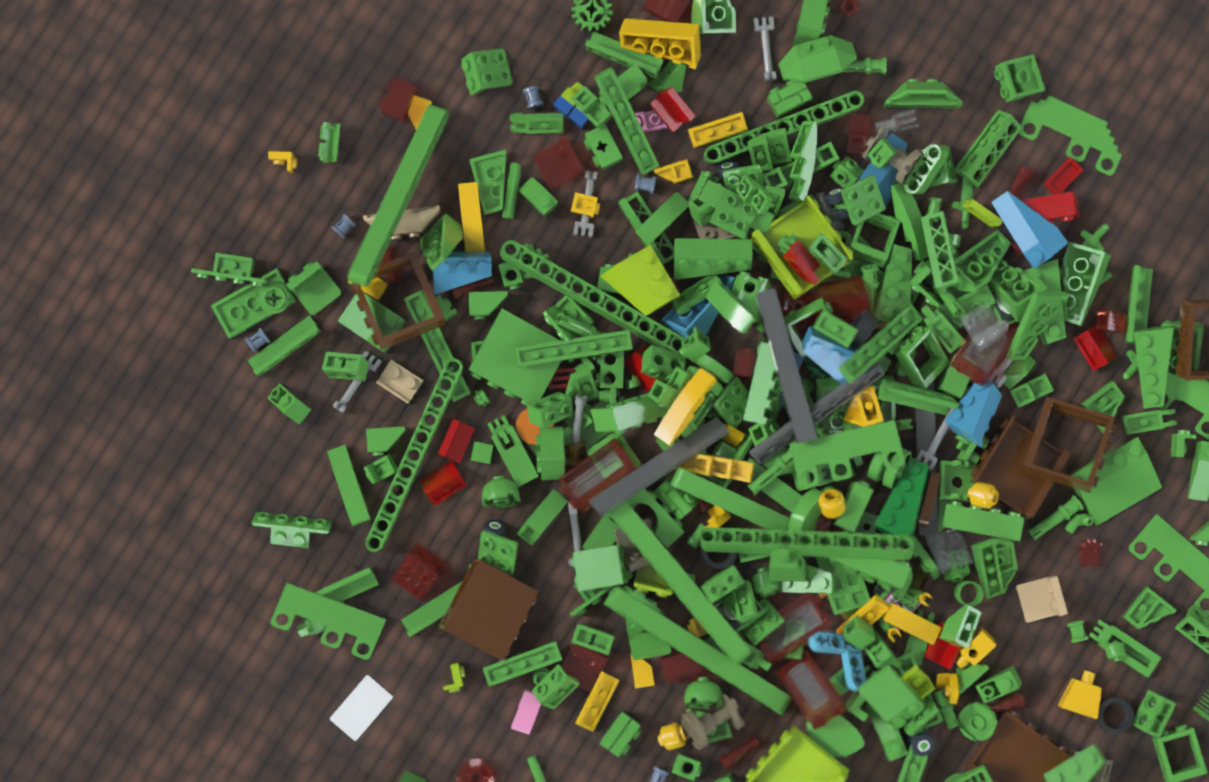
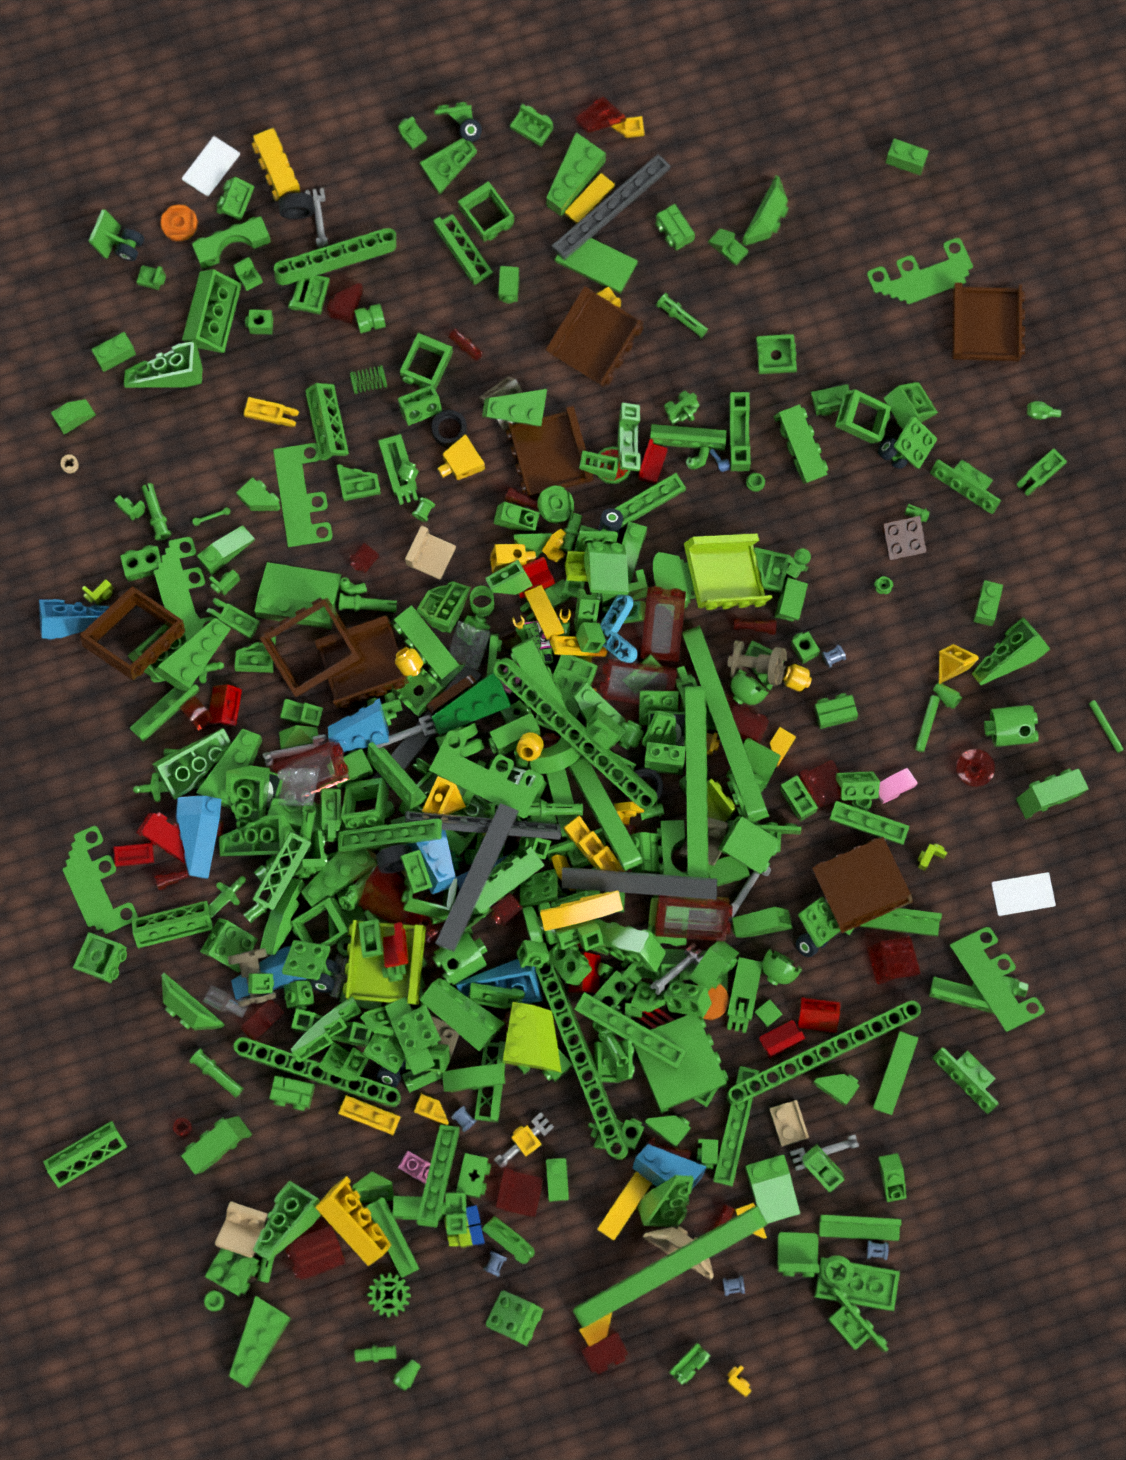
camera: 140 degrees left, 10 degrees down
reddish brown window [349,252,445,350] -> none
bright green bracket [364,454,398,484] -> none
bright green wing [469,150,506,215] -> none
bright green plate [473,389,490,407] -> none
bright green axle [503,163,521,219] -> none
dark brown tile [564,440,586,465] -> none
yellow tile [575,672,620,732] -> none
red panel [649,87,695,132] -> none
bright green slope [705,281,756,333] -> none
bright green slope [736,175,774,215] -> none
light grey hinge [754,16,776,82] -> none
bright green wedge [779,35,857,83] -> none
bright green beam [904,144,948,194] -> none
lime tile [963,199,1003,227] -> none
bright green wing [1006,292,1069,360] -> none

